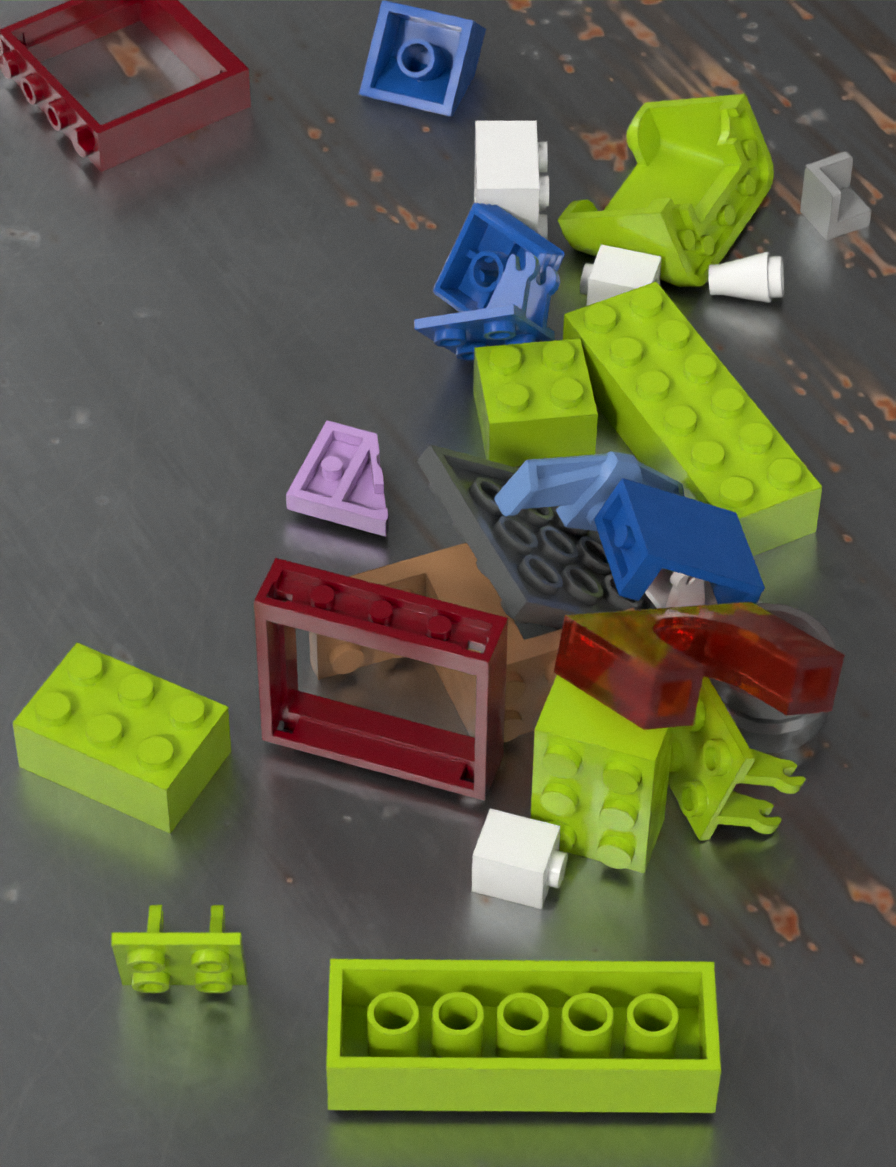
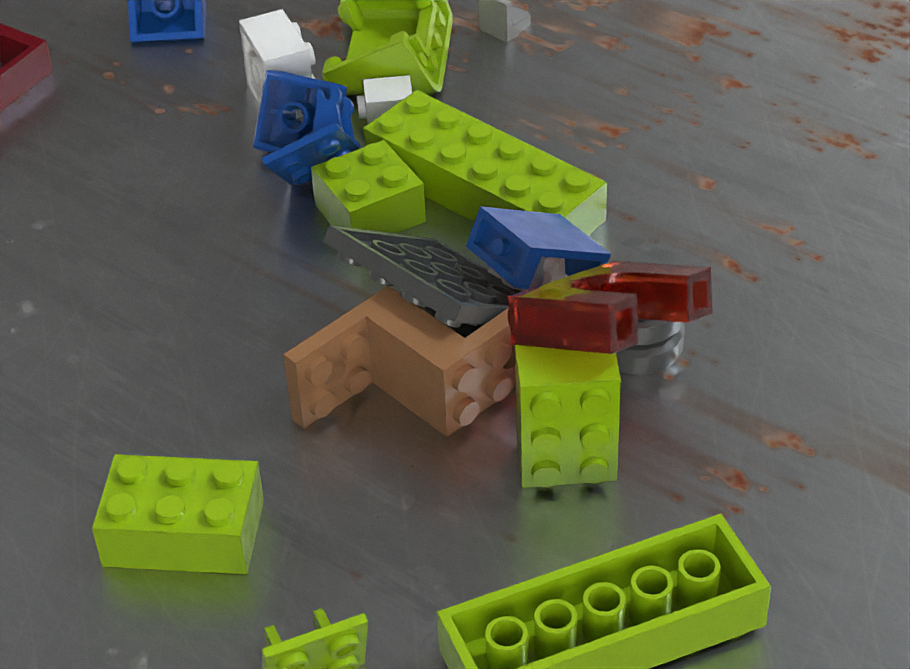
camera: 20 degrees left, 5 degrees down
dark red window [254,558,508,801] -> none
lavender wing [286,420,389,537] -> none
white brick [472,809,568,909] -> none
medium blue plate [494,451,685,531] -> none
lime plate [668,671,805,841] -> none
white cone [709,251,784,303] -> none

